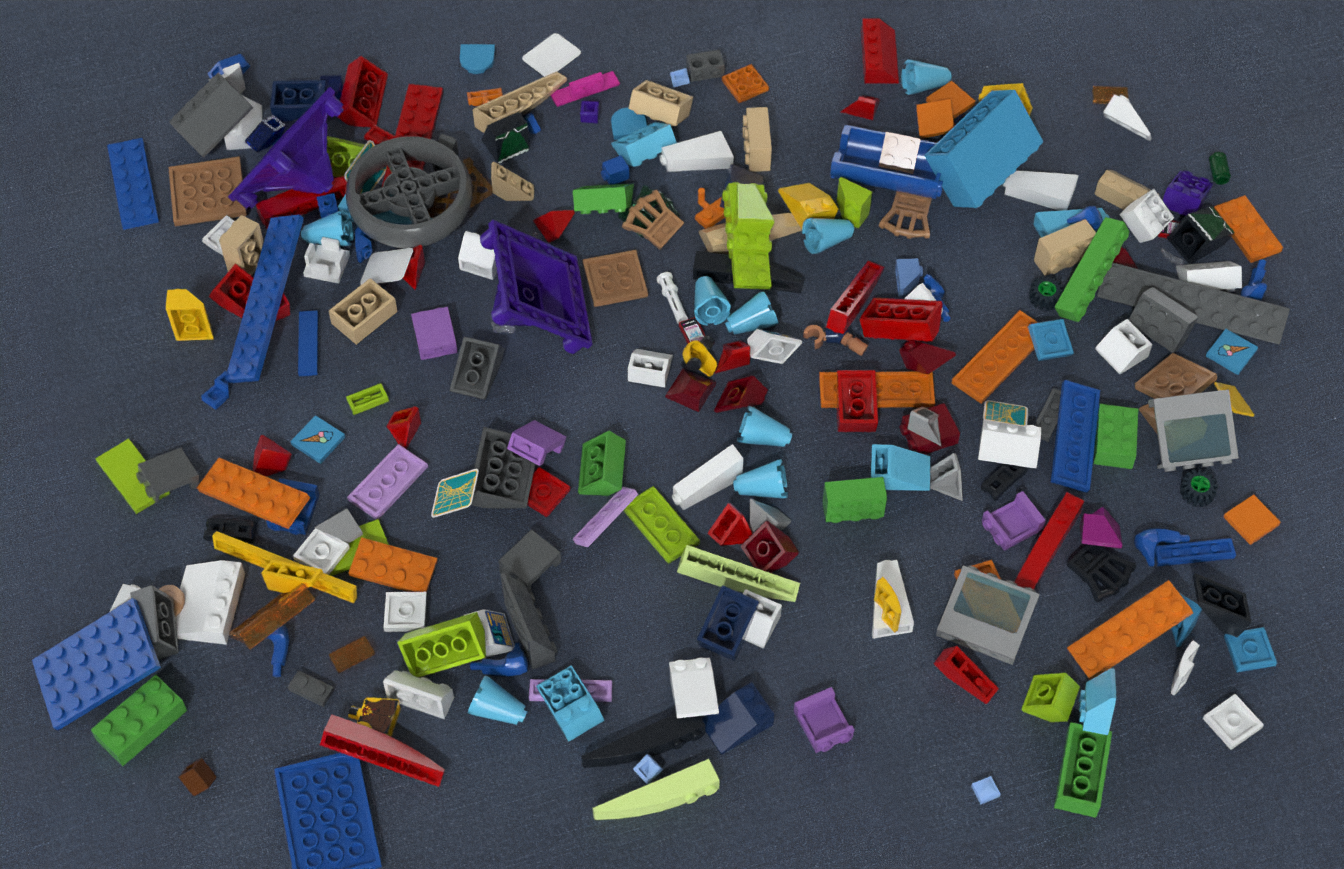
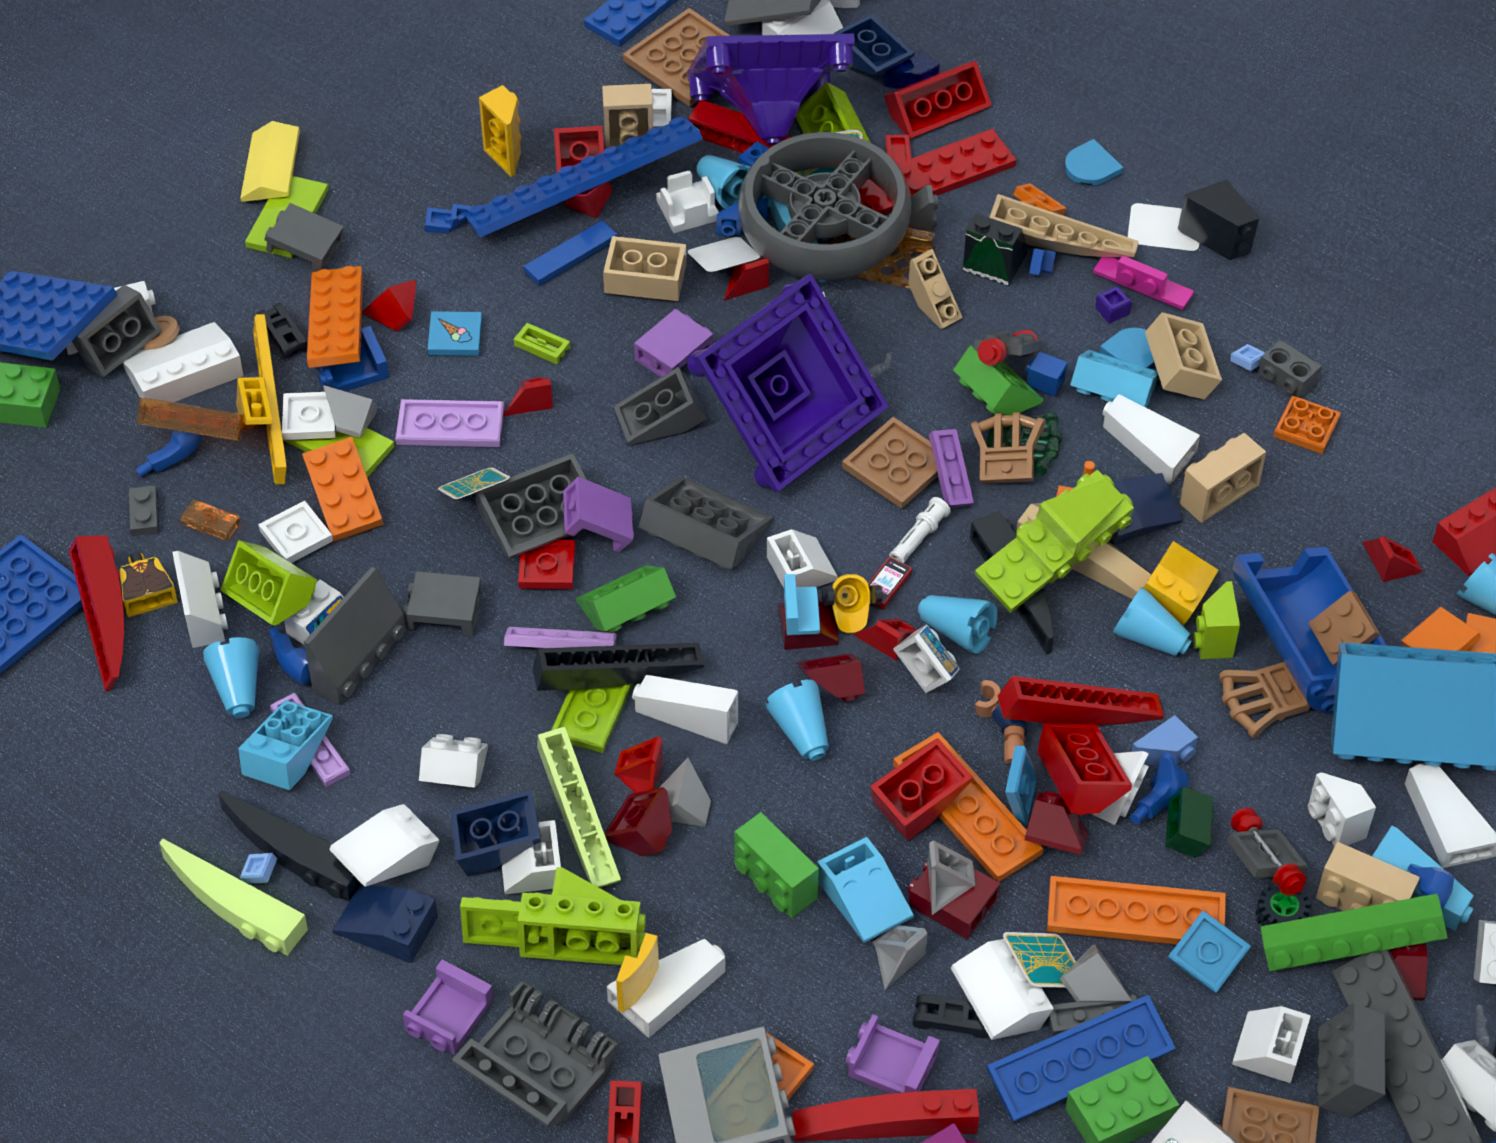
camera: 55 degrees right, 5 degrees down
red slope [533,210,575,243] -> none
medium azure cone [694,276,731,326] -> none
medium azure cone [733,460,788,499] -> none
none -> light yellow slope [240,121,300,202]
none -> white slope [419,734,488,788]
none -> dark grey slope [452,981,620,1127]
none -> lime wedge [460,867,646,965]
none -> black slope [532,643,704,691]
none -> dark grey slope [639,476,774,570]
none -> medium azure panel [784,574,820,635]
none -> medium lavender plate [929,429,974,508]
none -> plate [974,330,1043,365]
none -> dark azure tile [1005,746,1038,826]
none -> light grey slope [1060,945,1132,1002]
none -> dark green brick [1165,786,1214,858]
none -> black slope [1178,179,1259,260]
none -> plate [1227,808,1307,895]
none -> white slope [1308,772,1376,846]

